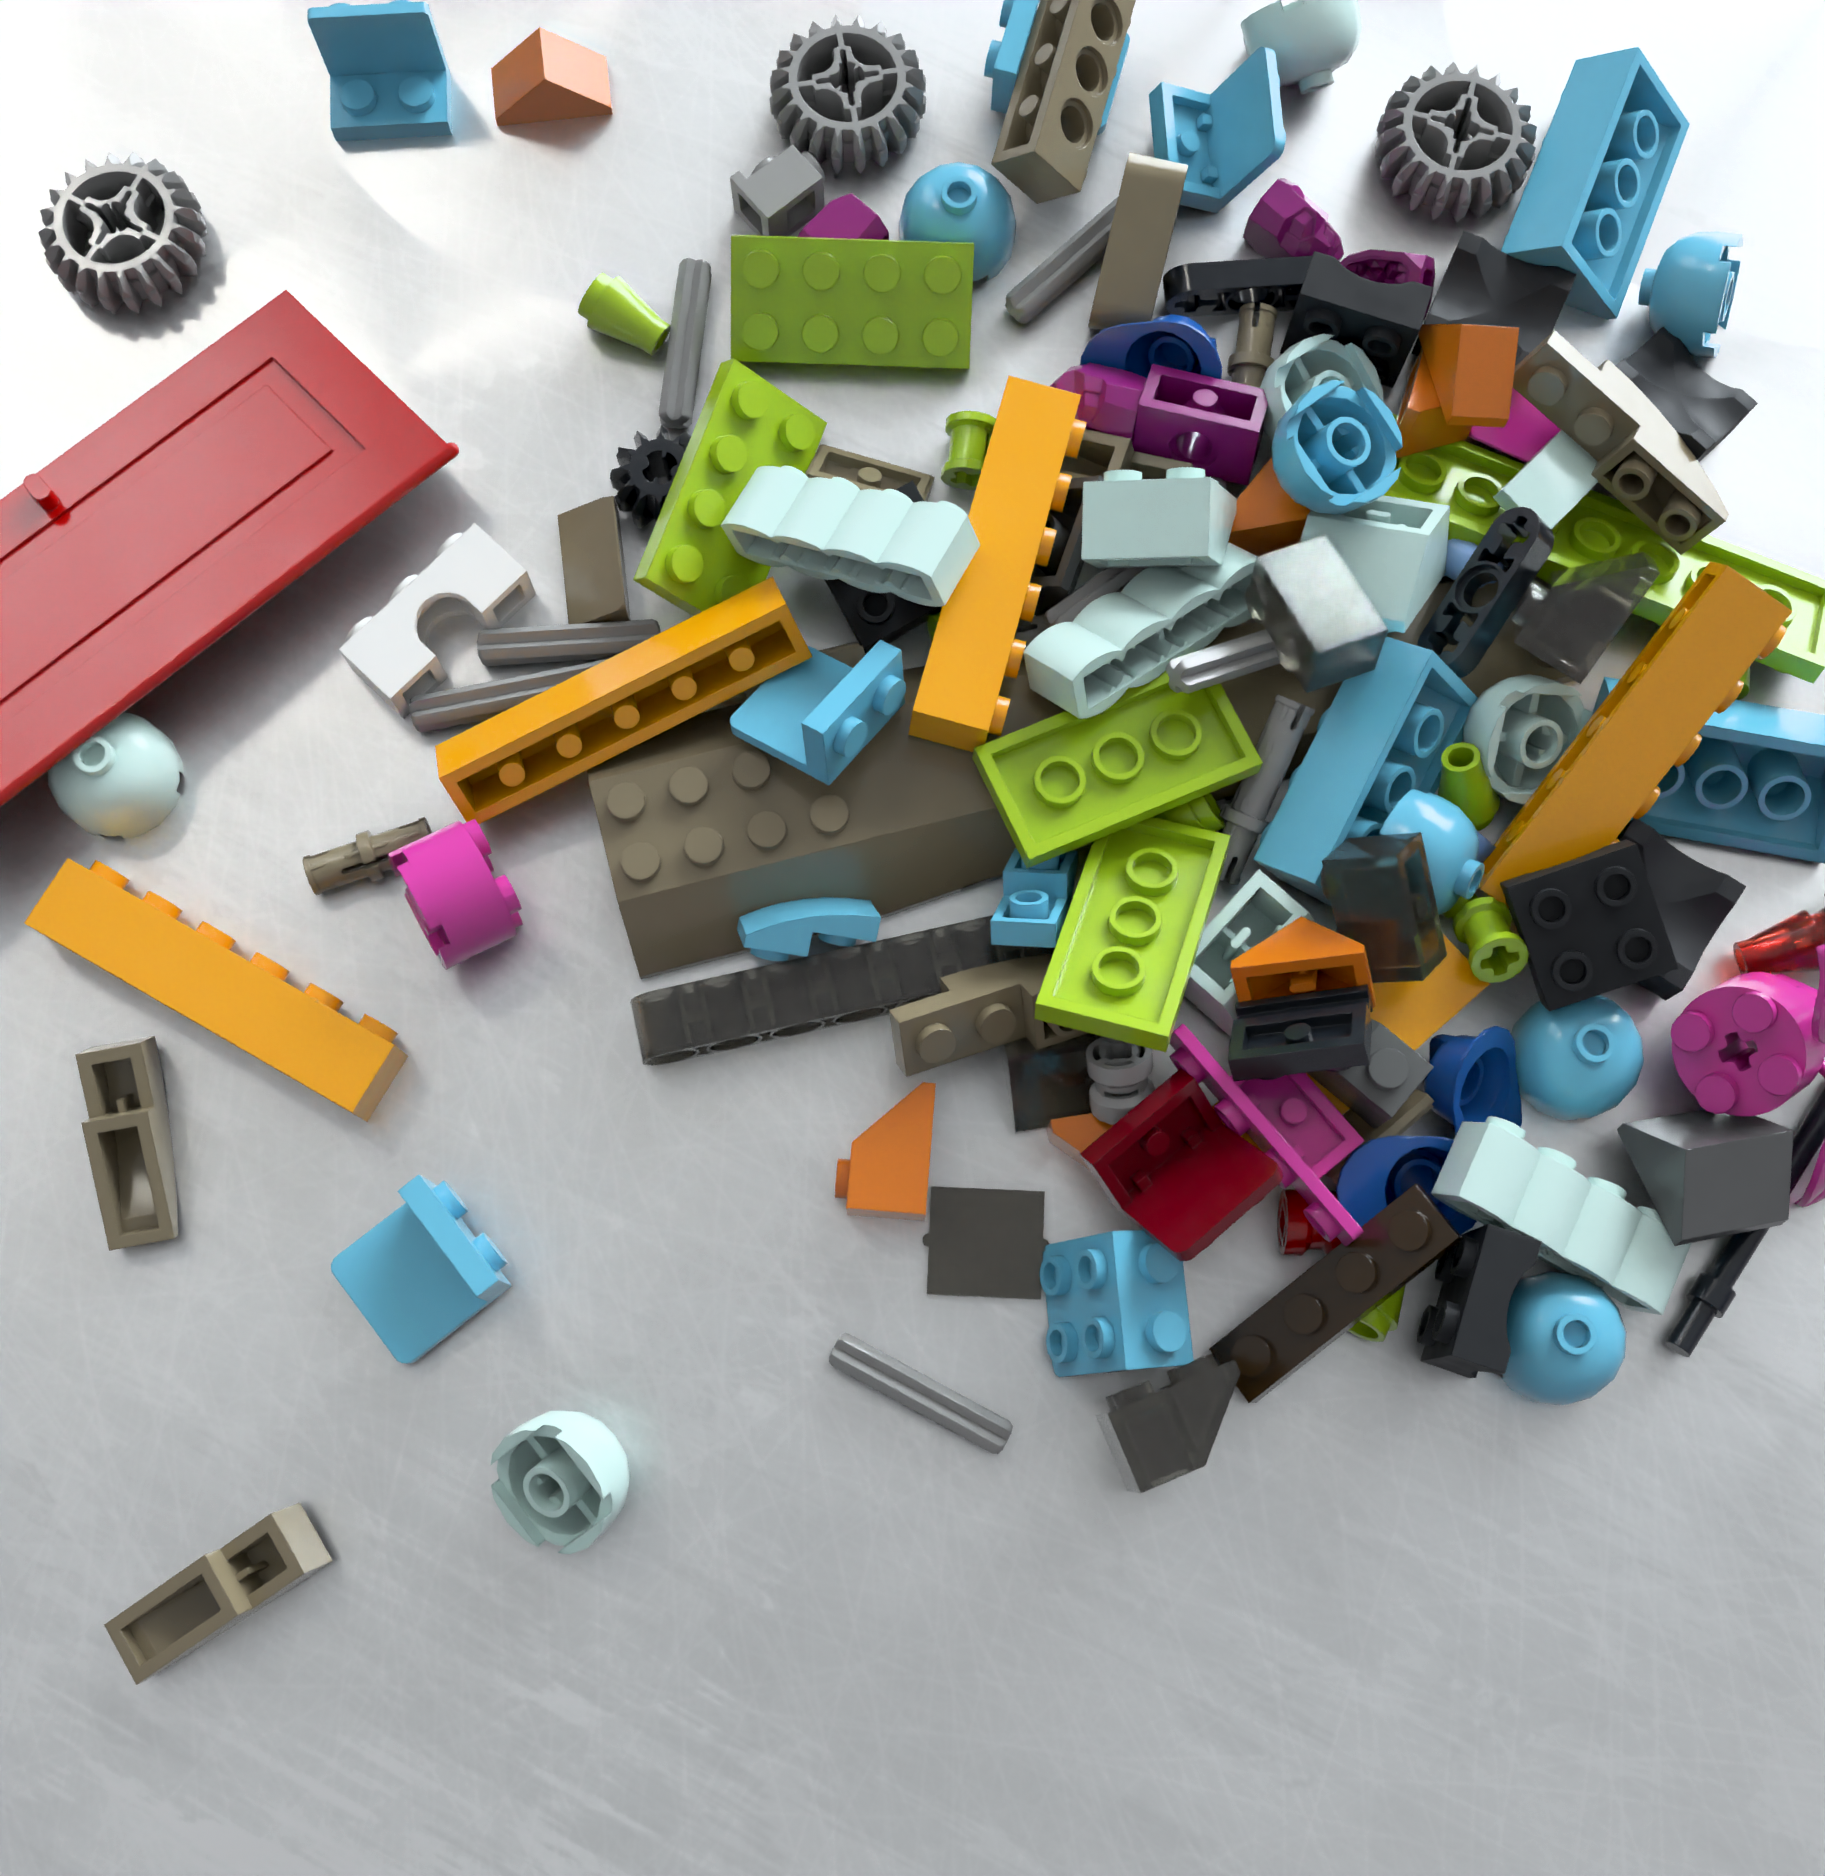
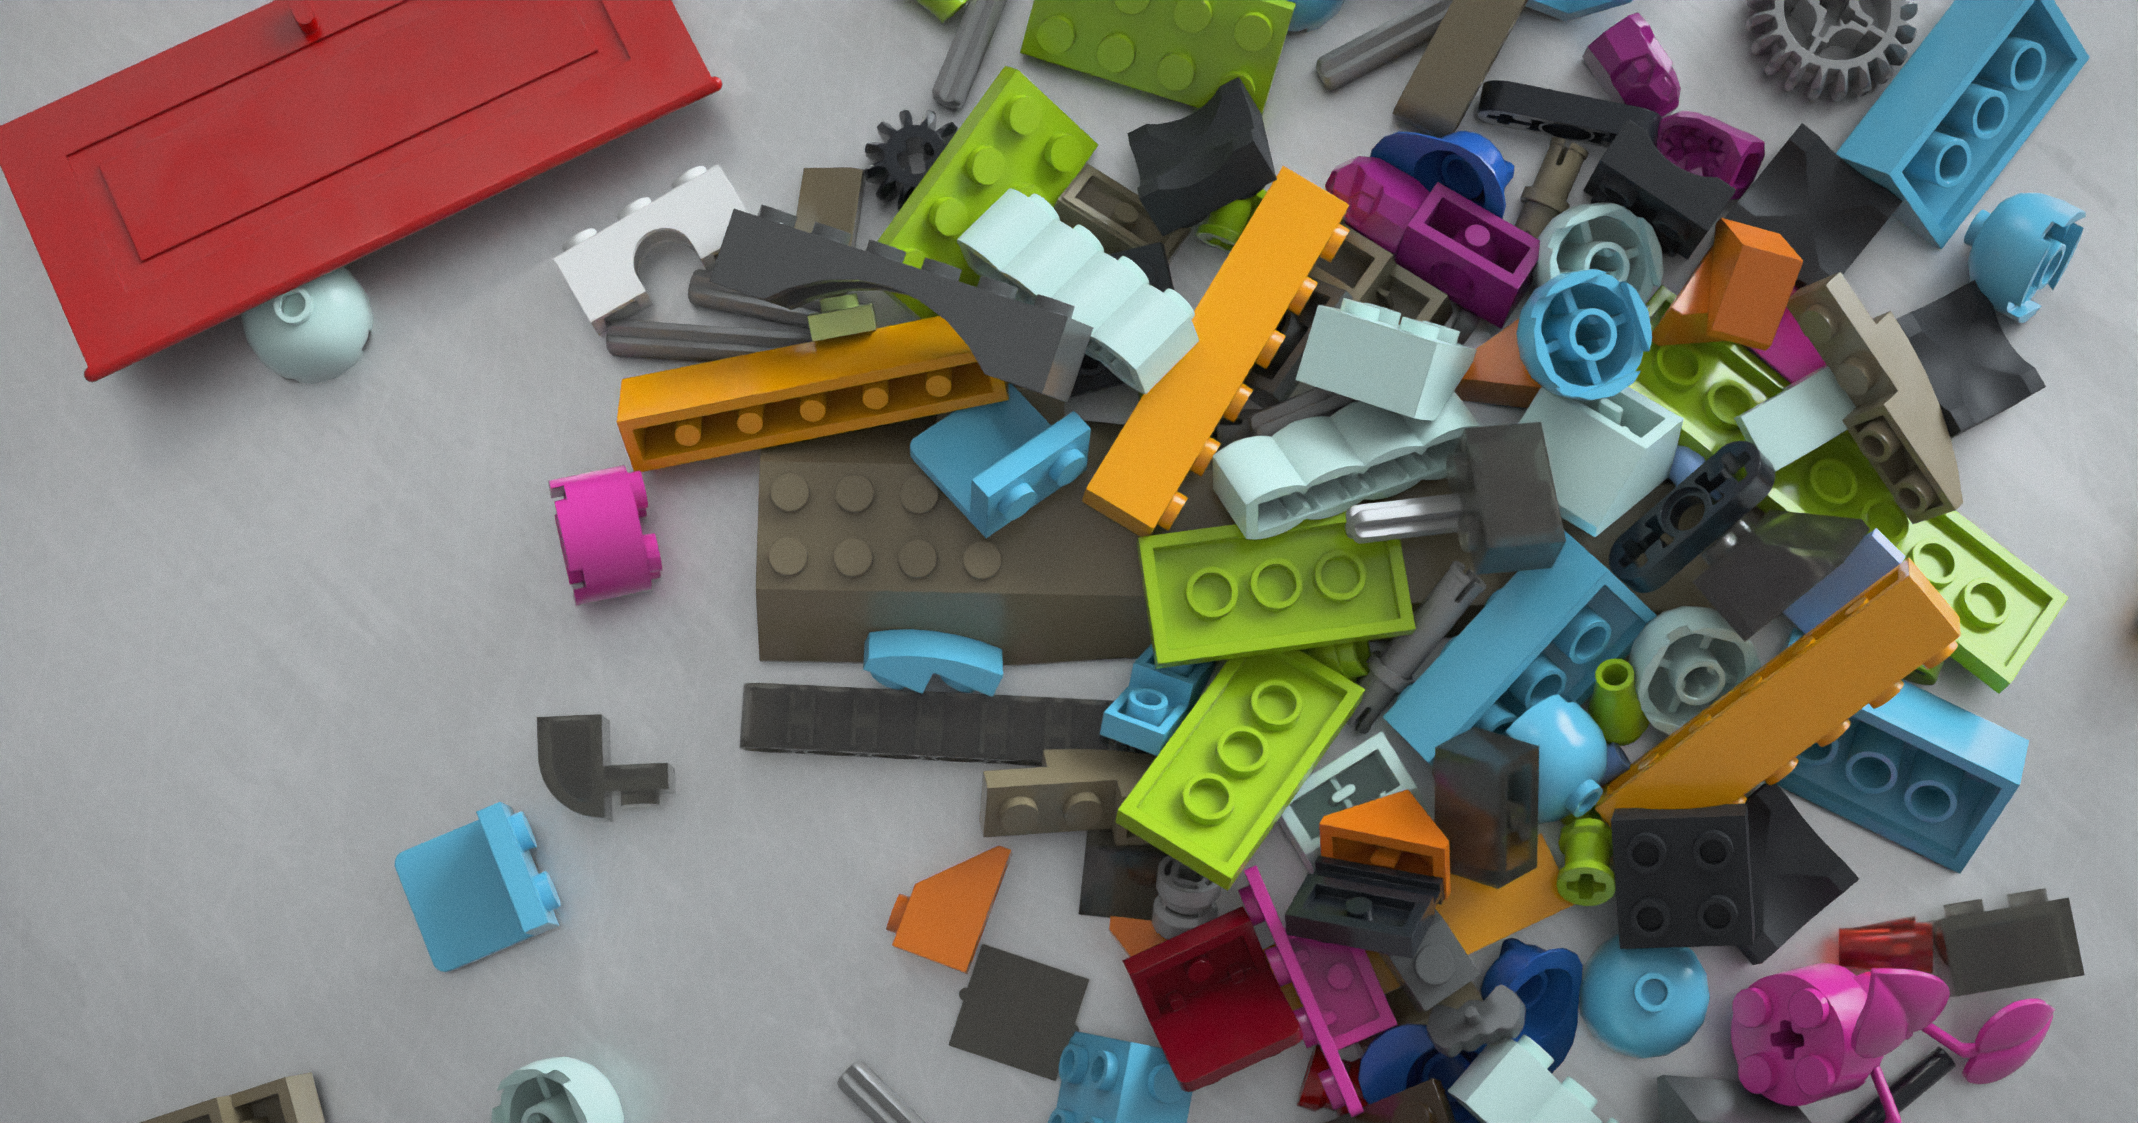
camera: 20 degrees right, 5 degrees up
light orange brick [24,858,408,1122] -> none
dark tan slope [75,1036,178,1251] -> none
dark tan pin [302,817,432,895] -> none
none -> clear smoke brick [537,714,676,822]
none -> dark grey arch [709,204,1093,403]
none -> yellowish green plate [807,293,878,342]
none -> black brick [1127,77,1277,236]
none -> dark grey piece [1427,985,1526,1058]
none -> light blue piece [1780,528,1905,634]

